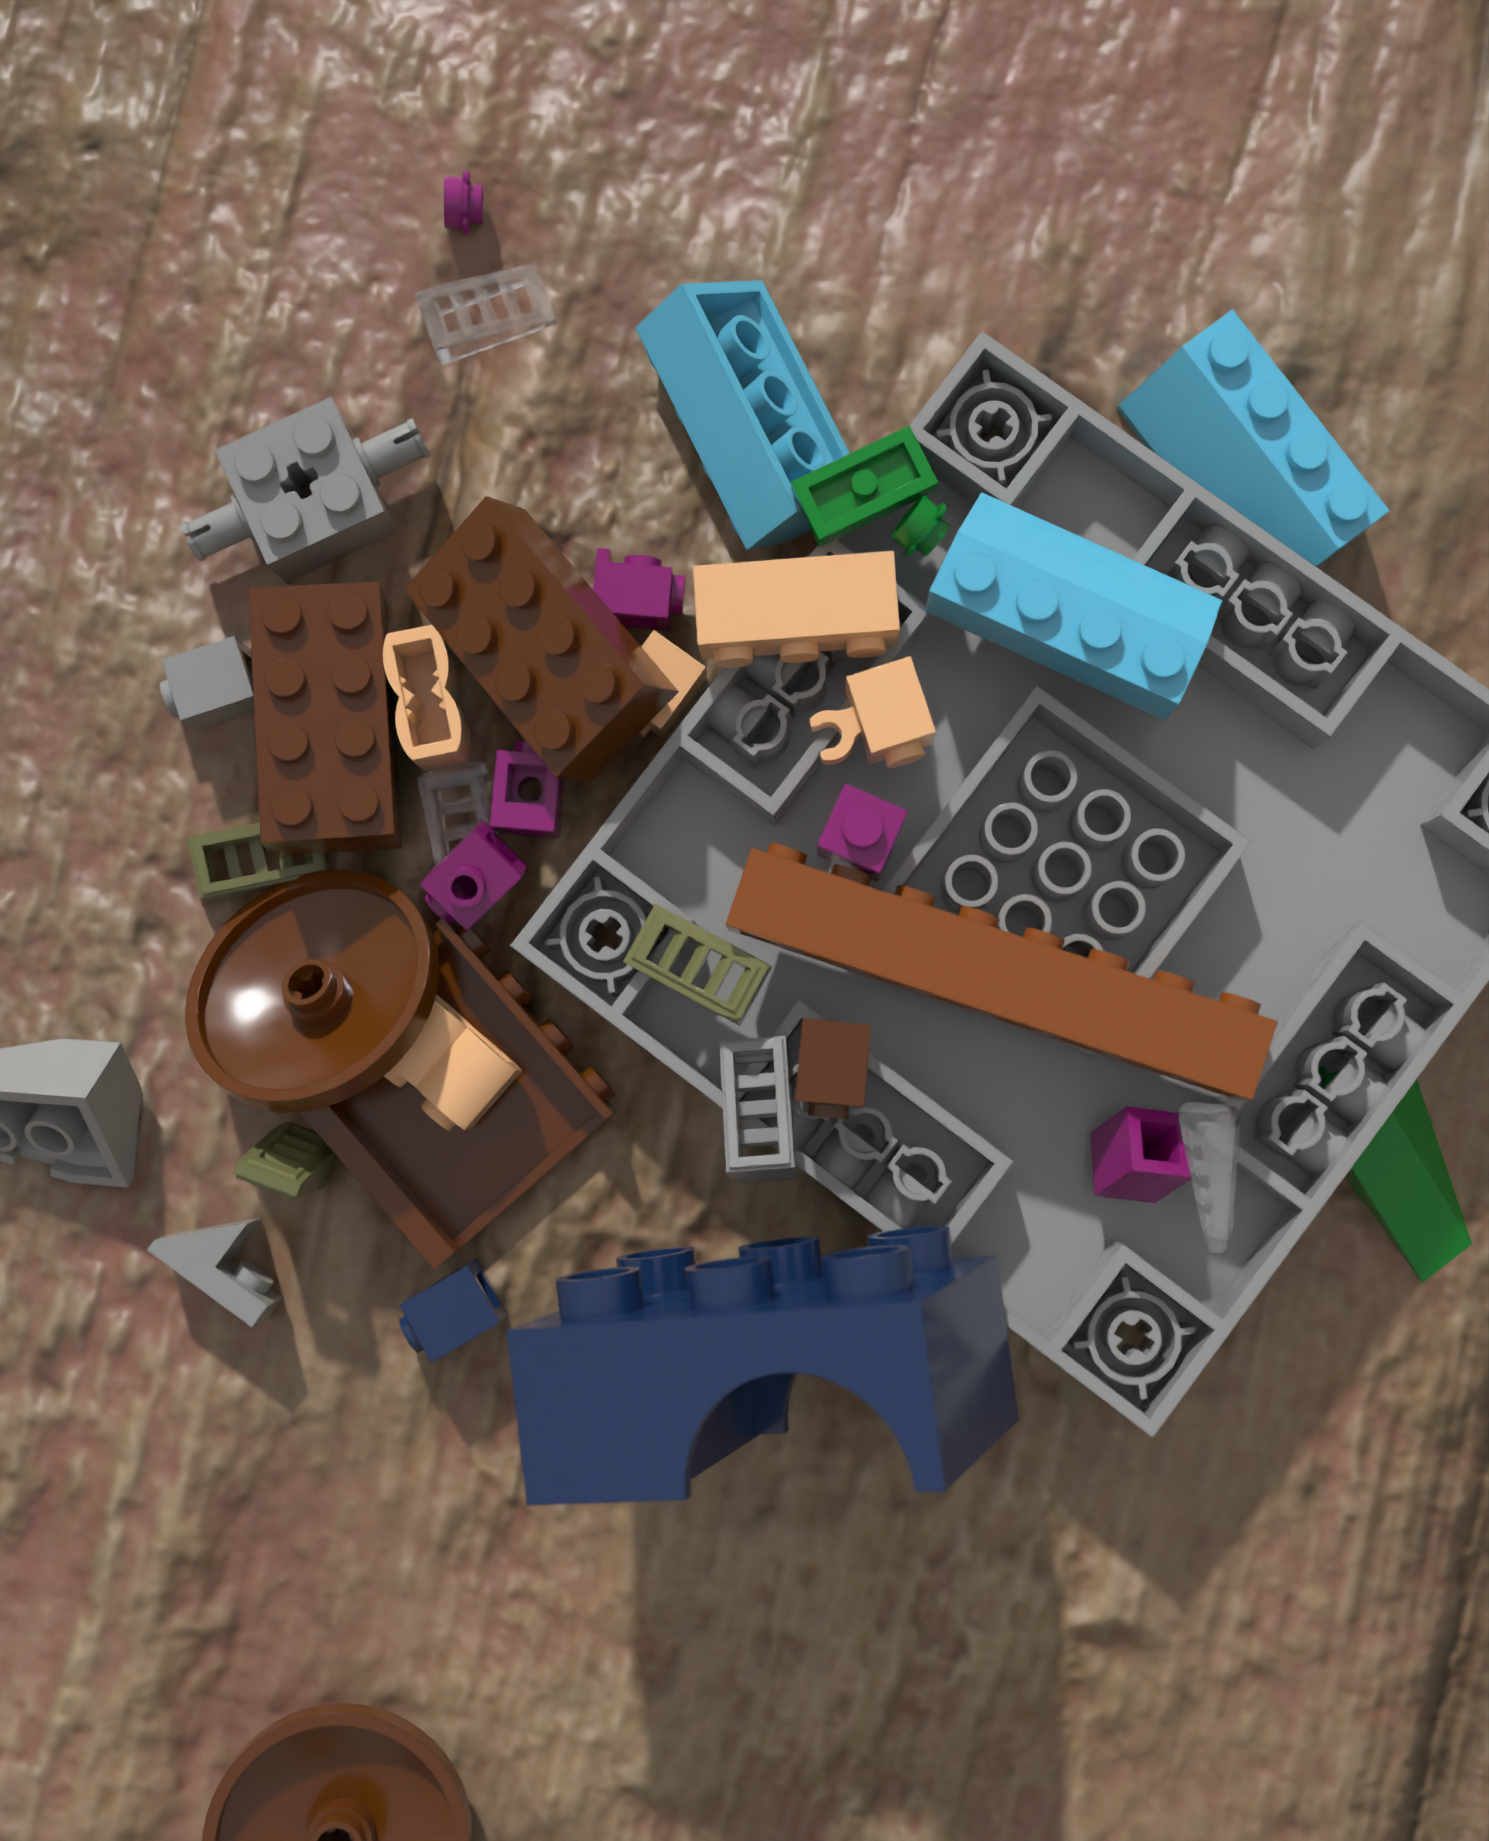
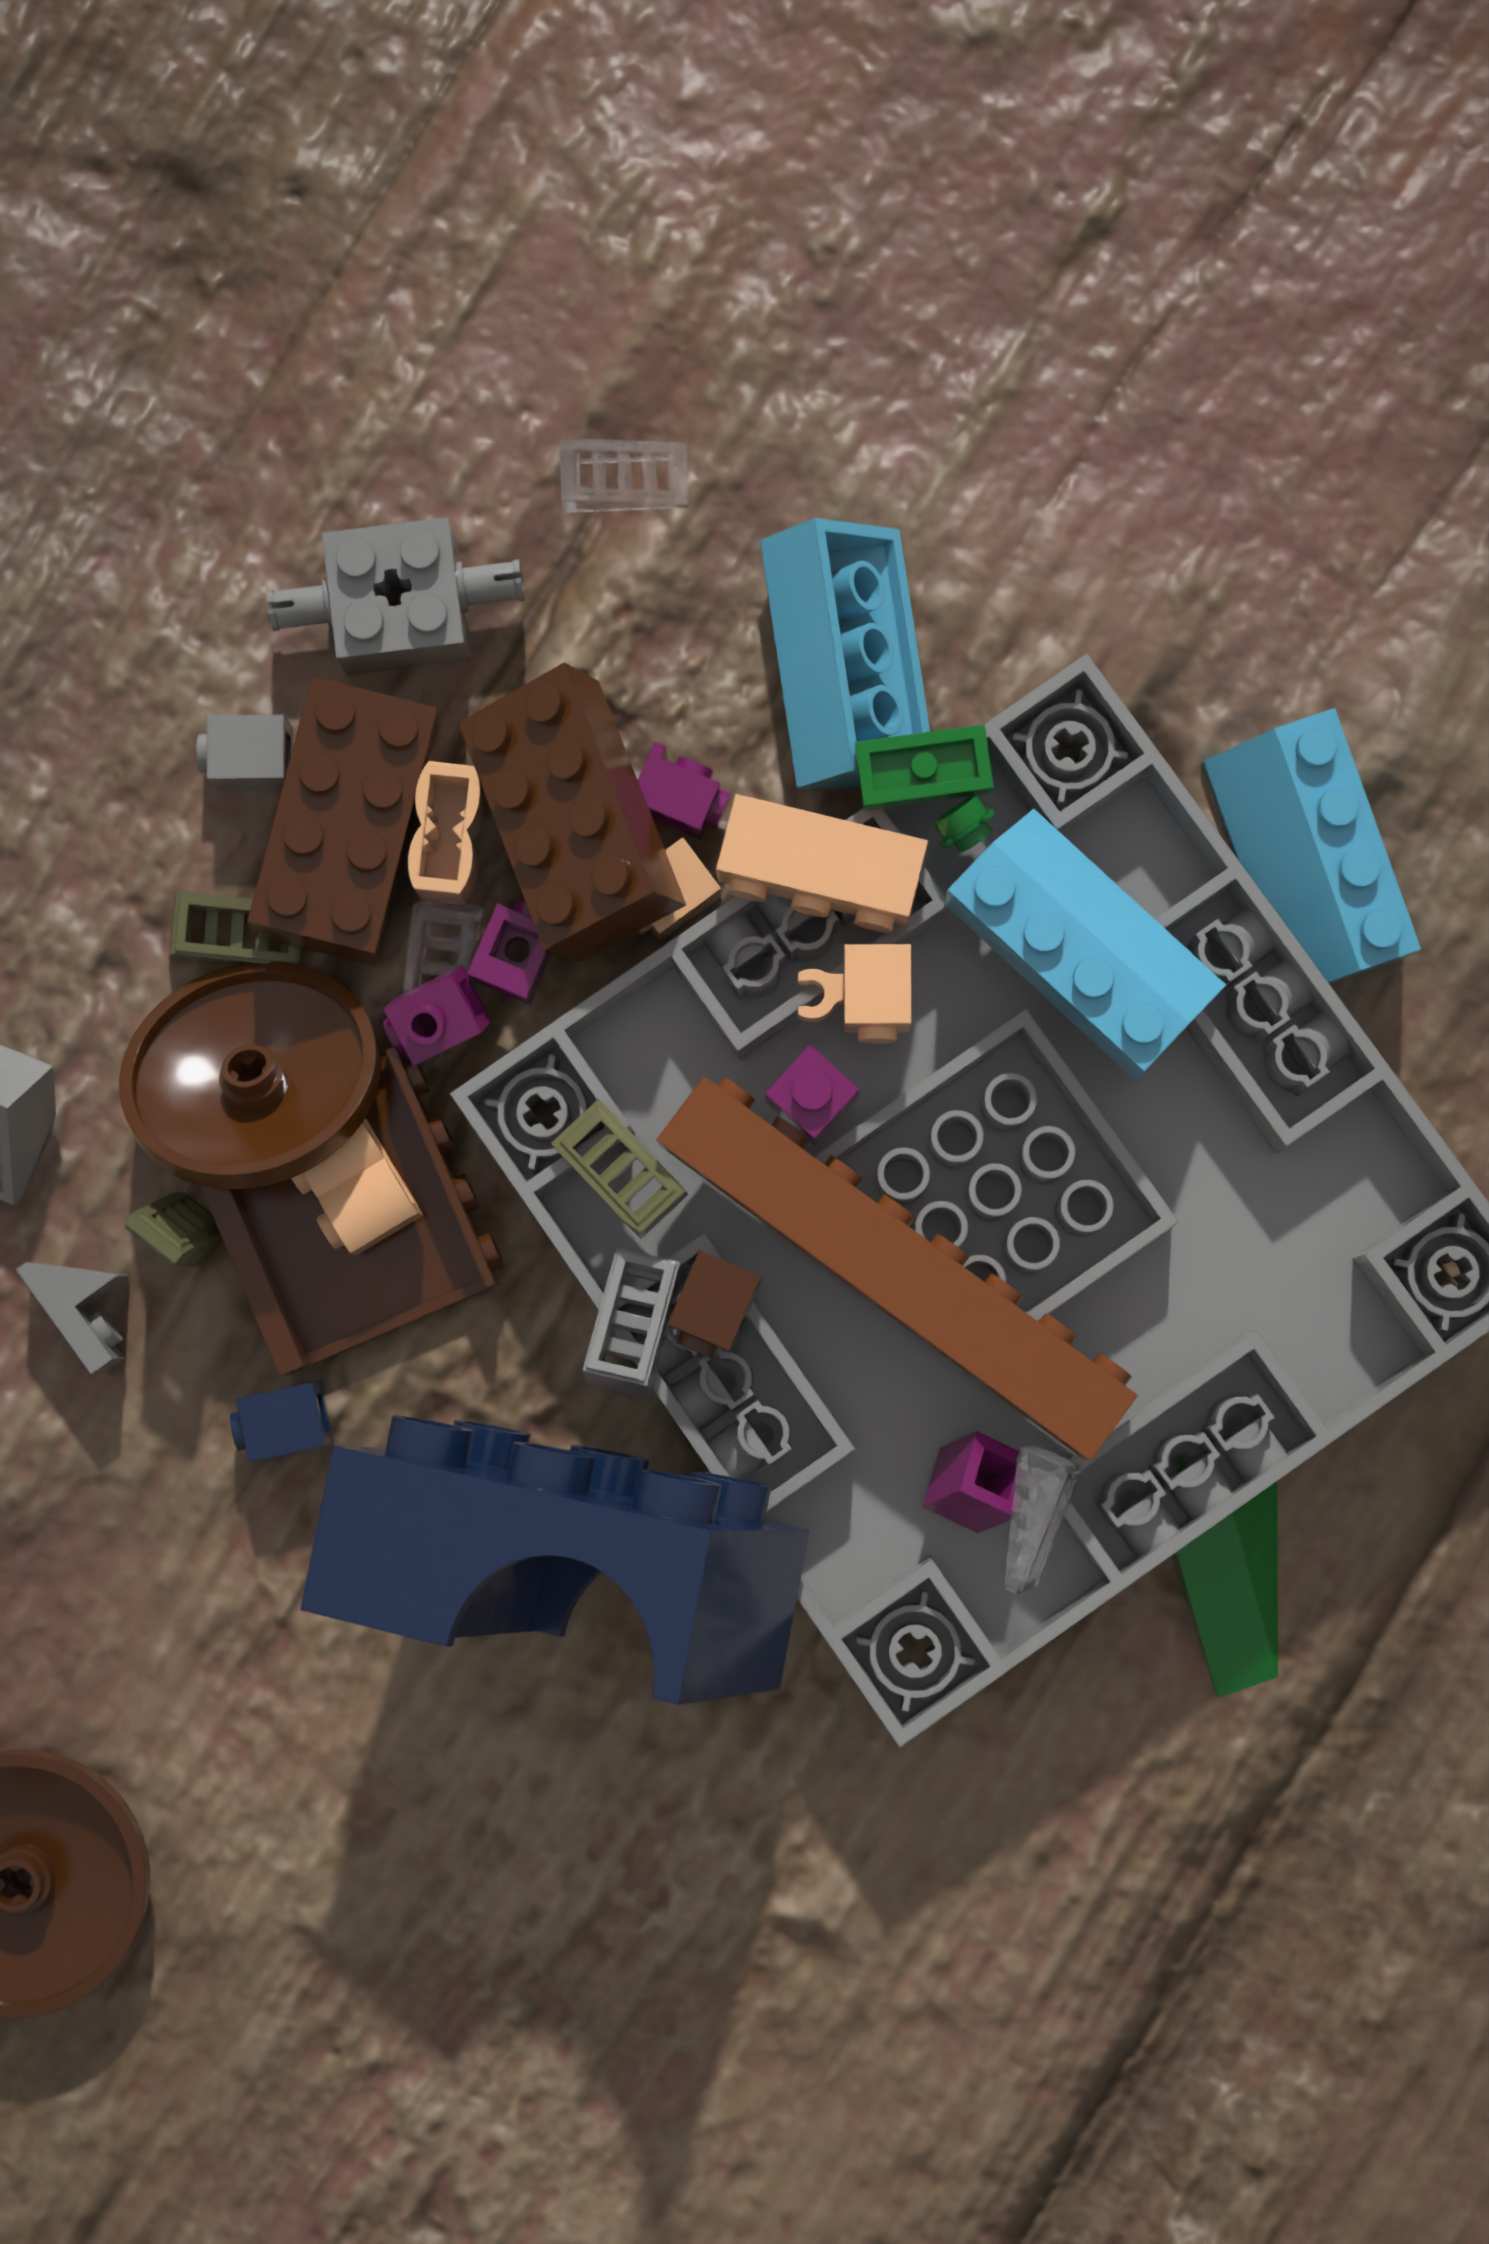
camera: 15 degrees right, 0 degrees up
magenta plate [444,170,483,236] -> none

